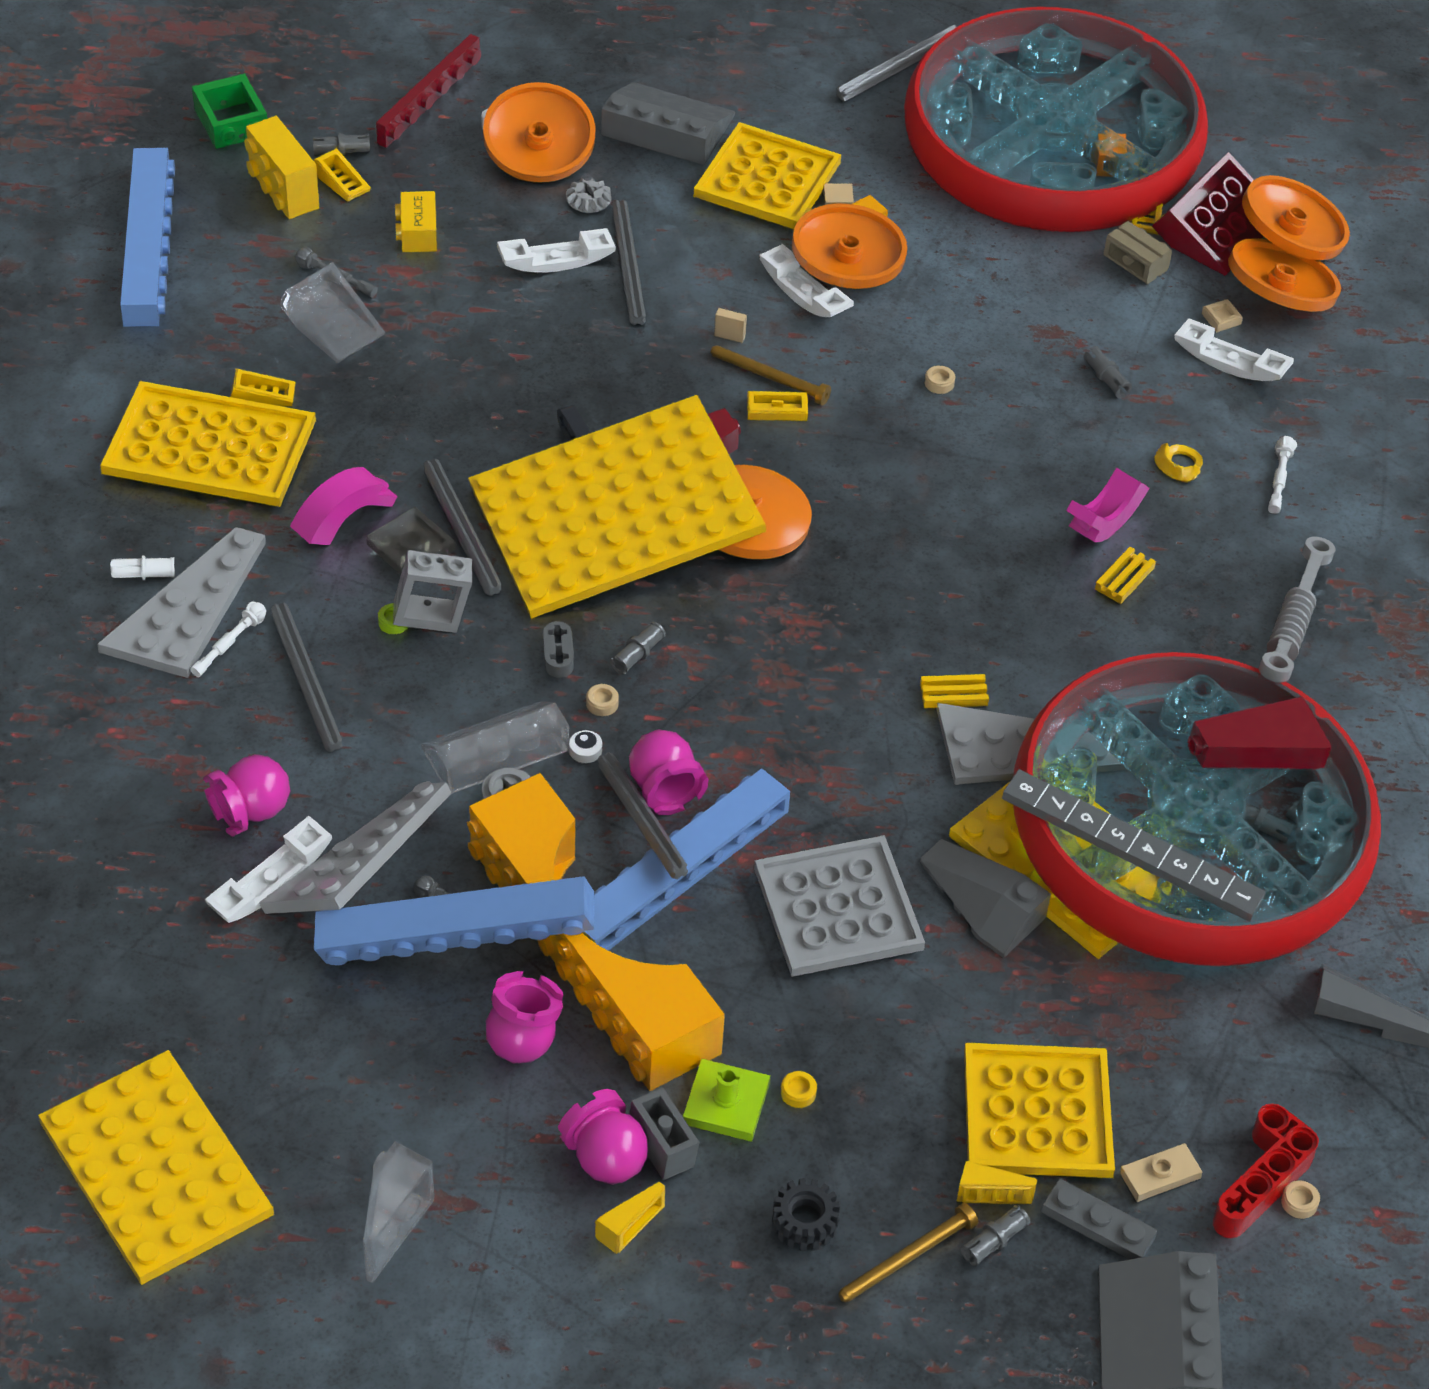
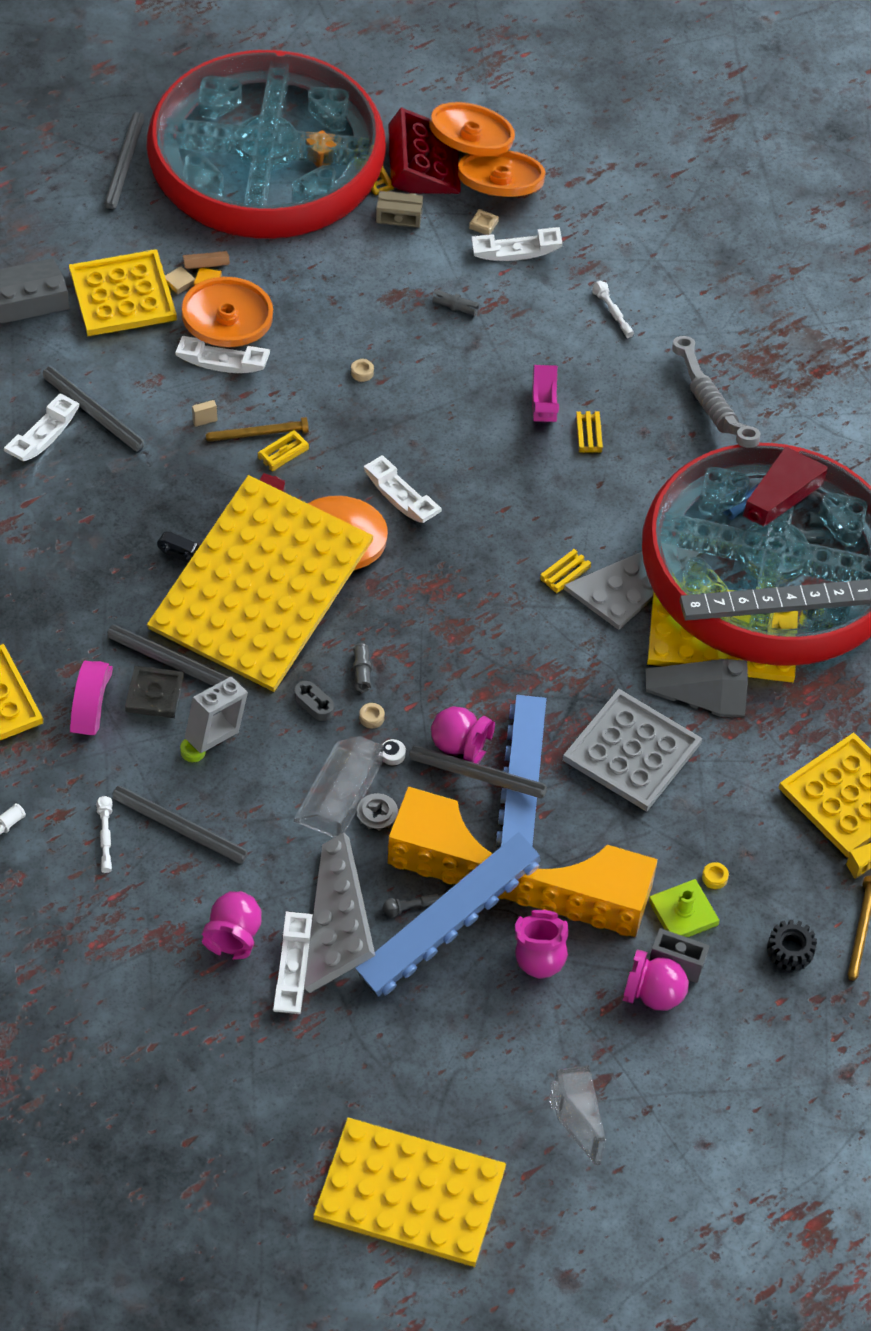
camera: 40 degrees left, 5 degrees up
light grey wing [97,527,266,678] -> none
light grey gear [566,178,611,213] -> none
yellow slope [595,1182,665,1254] -> none
yellow piece [1154,443,1203,483] -> none
none -> medium nougat tile [183,251,230,269]
none -> white slope [364,455,442,523]

